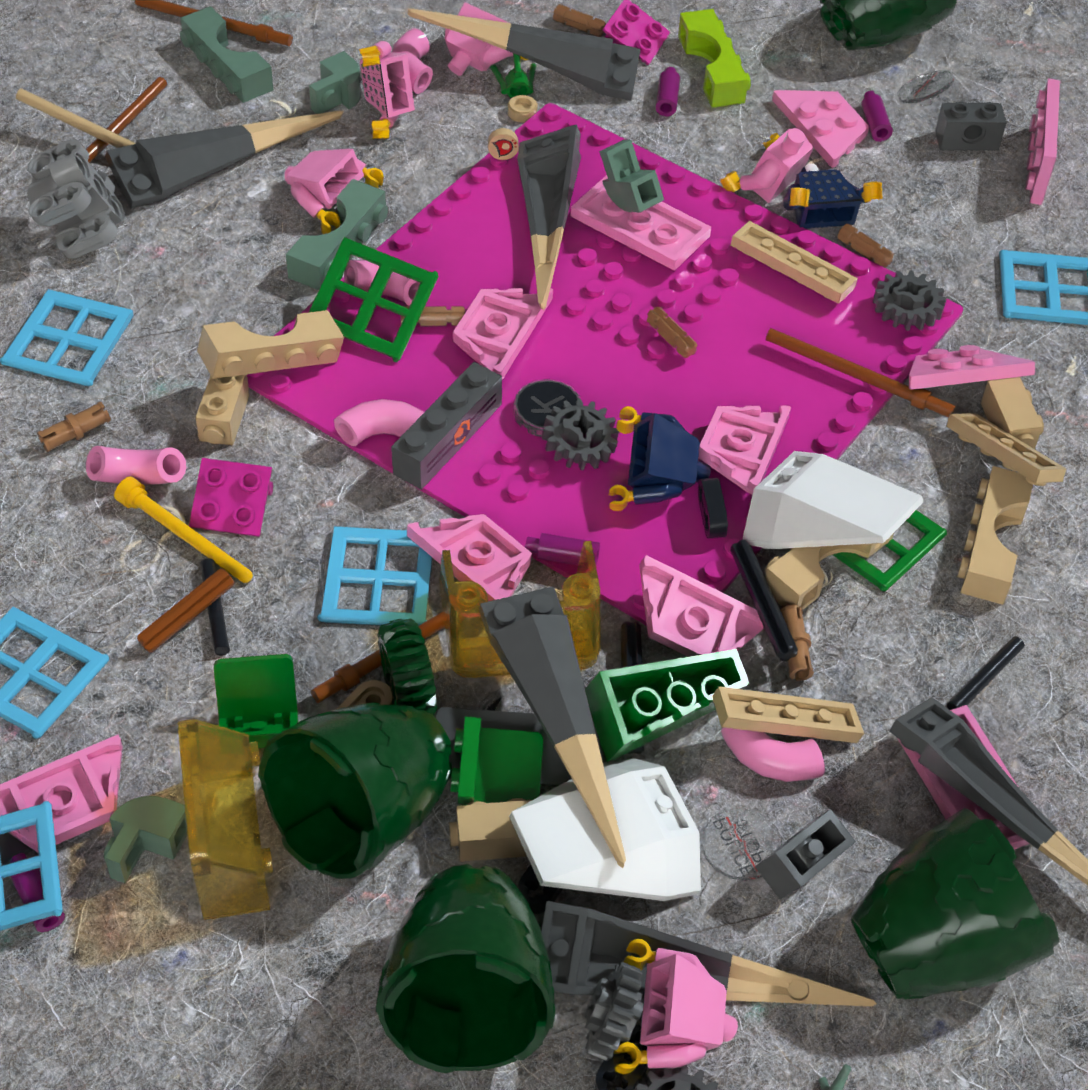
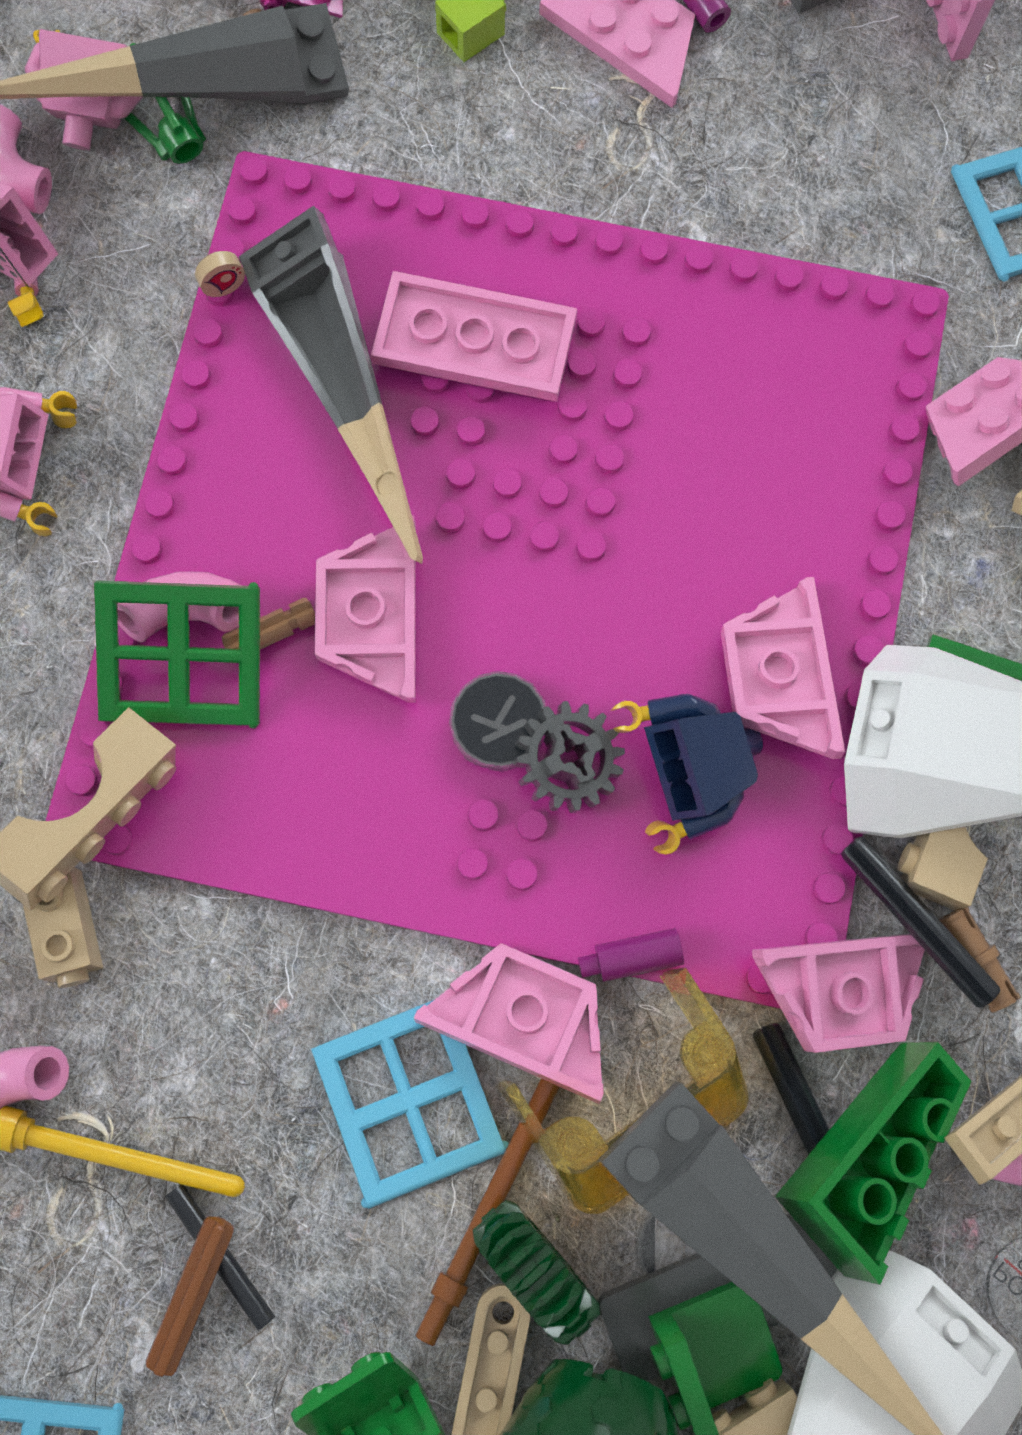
camera: 25 degrees left, 25 degrees up
dark pink hinge [189,458,273,537] -> none
sand green arch [286,179,388,290] -> none
bright pink cylinder [334,399,424,446] -> none
dark grey brick [391,362,502,490] -> none
tan tile [508,95,537,123] -> none
sand green brick [600,139,664,213] -> none
medium nougat axle [647,307,698,358] -> none
magenta cylinder [655,67,680,116] -> none
black beam [698,478,728,538] -> none
bright pink torso [720,128,813,203] -> none
tan plate [731,221,858,304] -> none
dark orange bar [766,328,956,418] -> none
dark blue torso [783,164,883,229] -> none
medium nougat axle [838,224,894,268] -> none
dark grey gear [873,270,946,331] -> none

